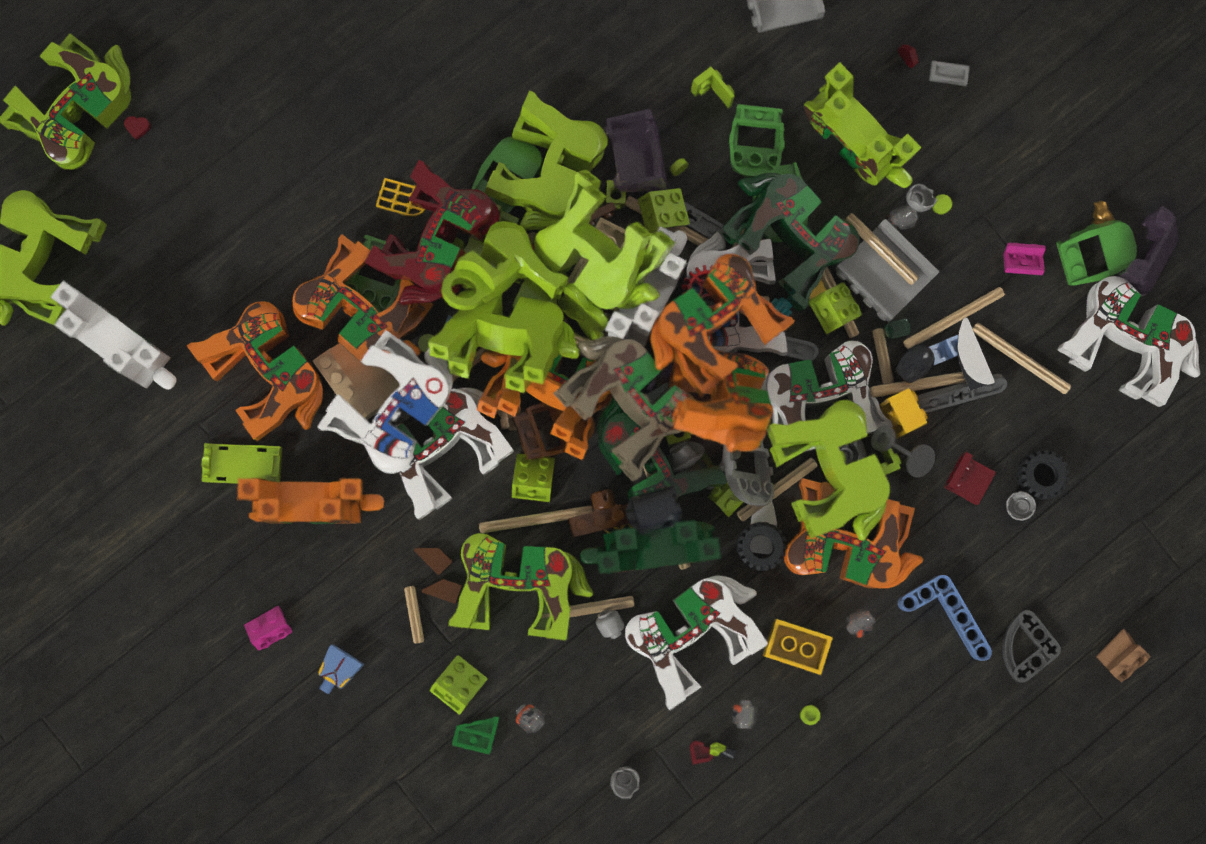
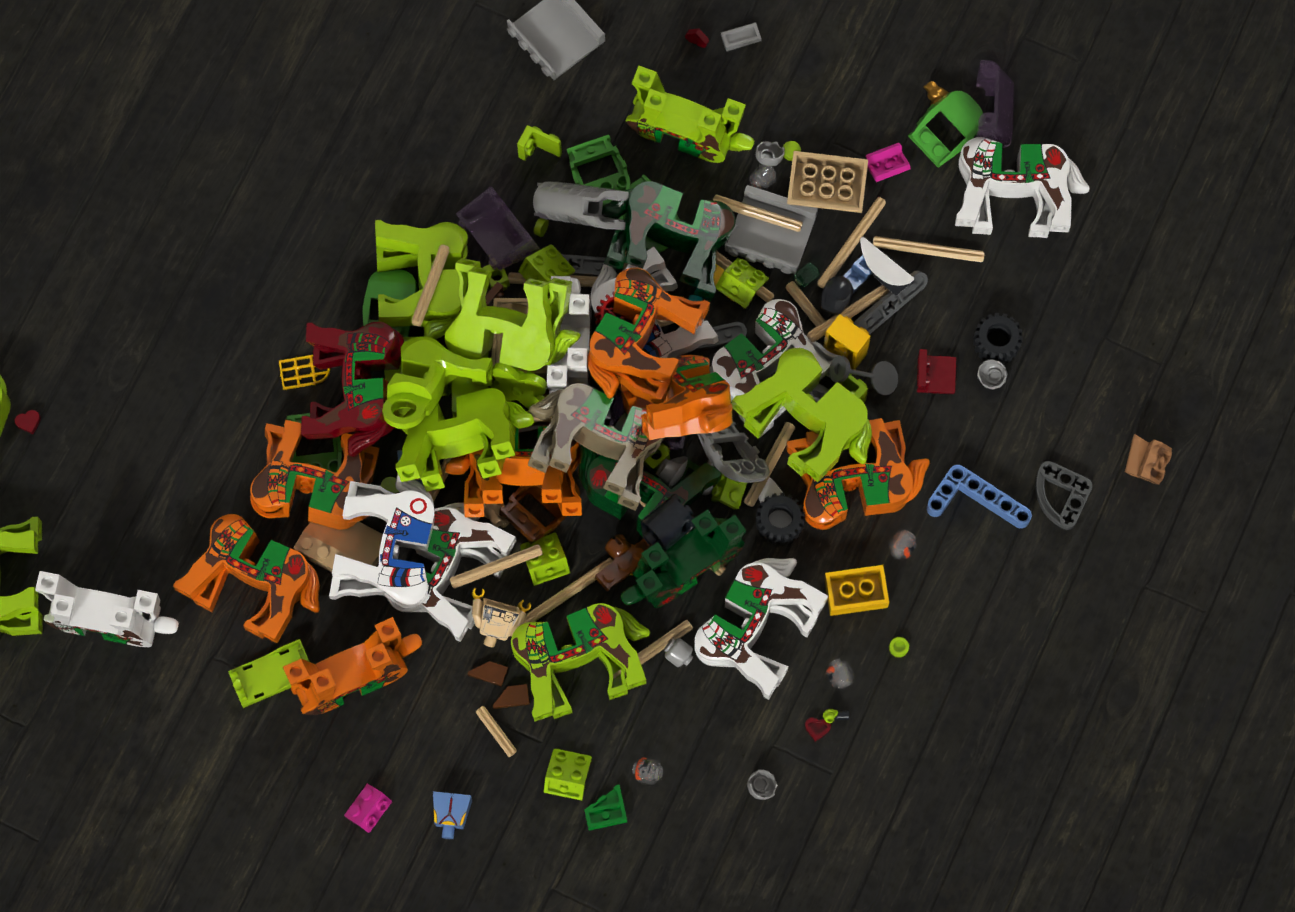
camera: 20 degrees left, 10 degrees down
none -> tan axle [412,245,449,326]
none -> tan axle [450,544,542,588]
none -> tan torso [472,588,531,647]
none -> light grey piece [533,181,629,230]
none -> tan slope [787,151,868,213]

